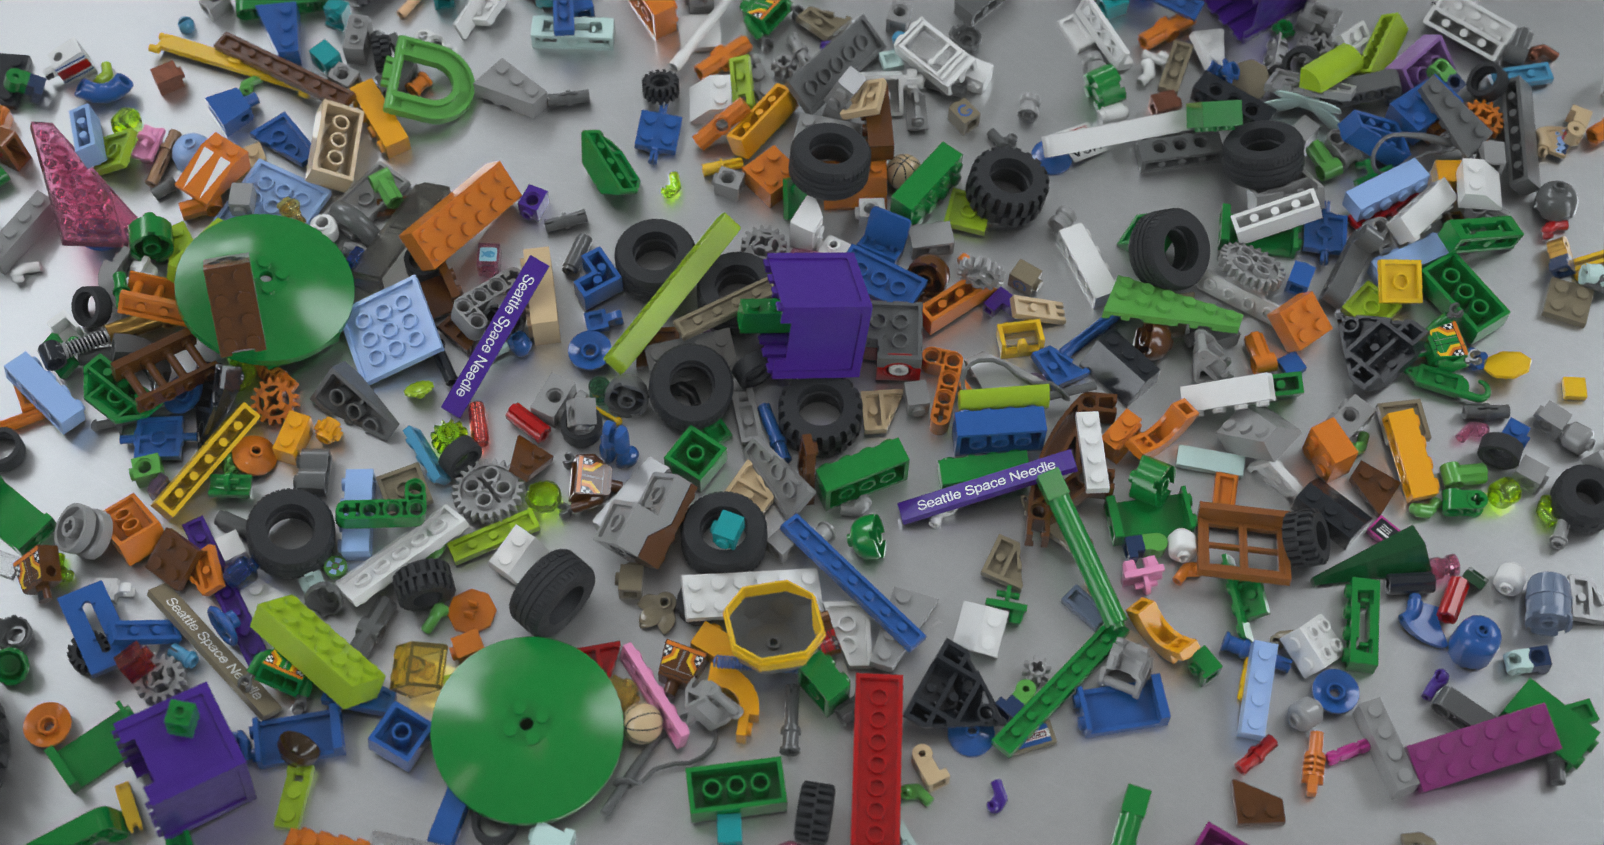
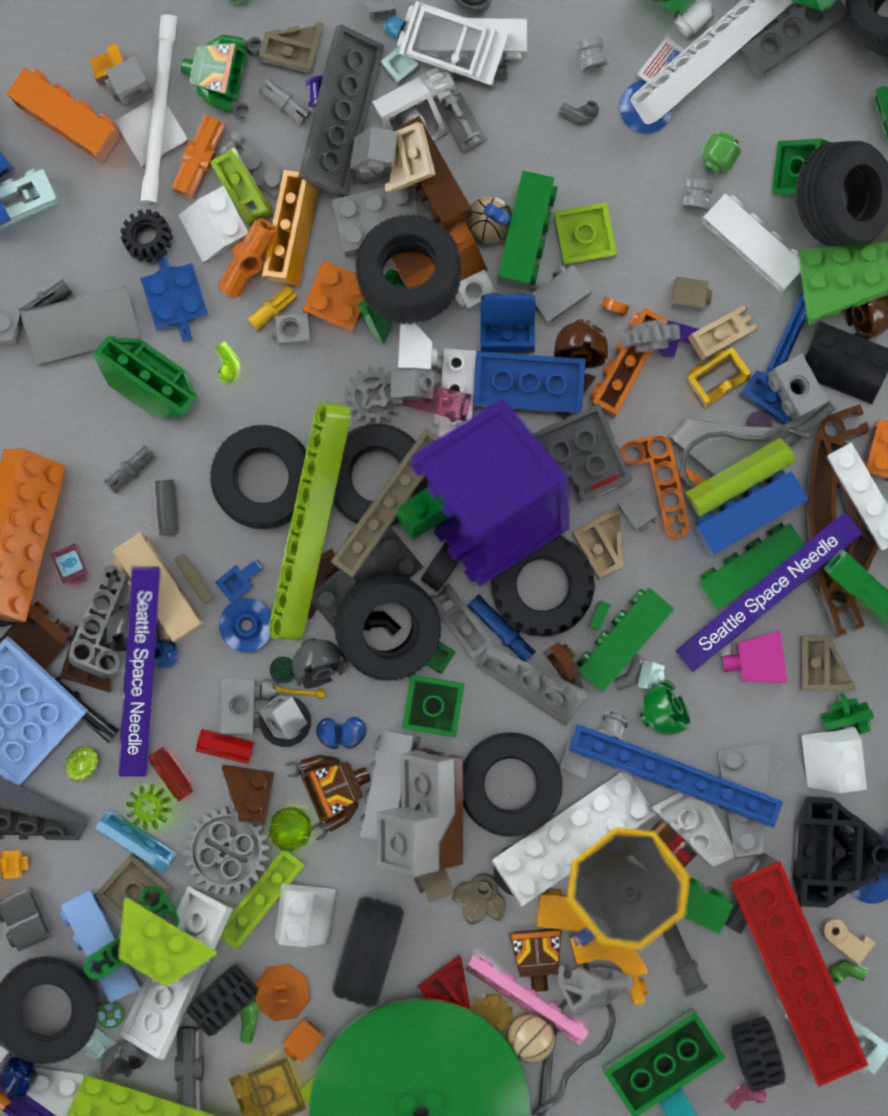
camera: 20 degrees left, 25 degrees up
black tyre [438,435,483,478] -> none
dark purple brick [518,184,550,222] -> none
blue brick [573,246,623,310] -> none
teal brick [710,510,745,550] -> none
tan wing [724,460,774,515] -> none
light grey gear [771,54,797,80] -> none
dark tan brick [947,97,981,136] -> none
black tyre [965,146,1050,228] -> none
none -> light grey tile [21,285,140,365]
none -> lime wing [119,897,217,987]
none -> dark tan tile [174,554,214,605]
none -> light grey brick [391,368,434,401]
none -> blue tile [483,203,511,226]
none -> green tile [587,600,611,631]
none -> light aqua plate [637,660,665,690]
none -> bright green head [701,131,741,174]
none -> dark pink torso [722,631,787,683]
none -> light grey brick [768,354,828,421]

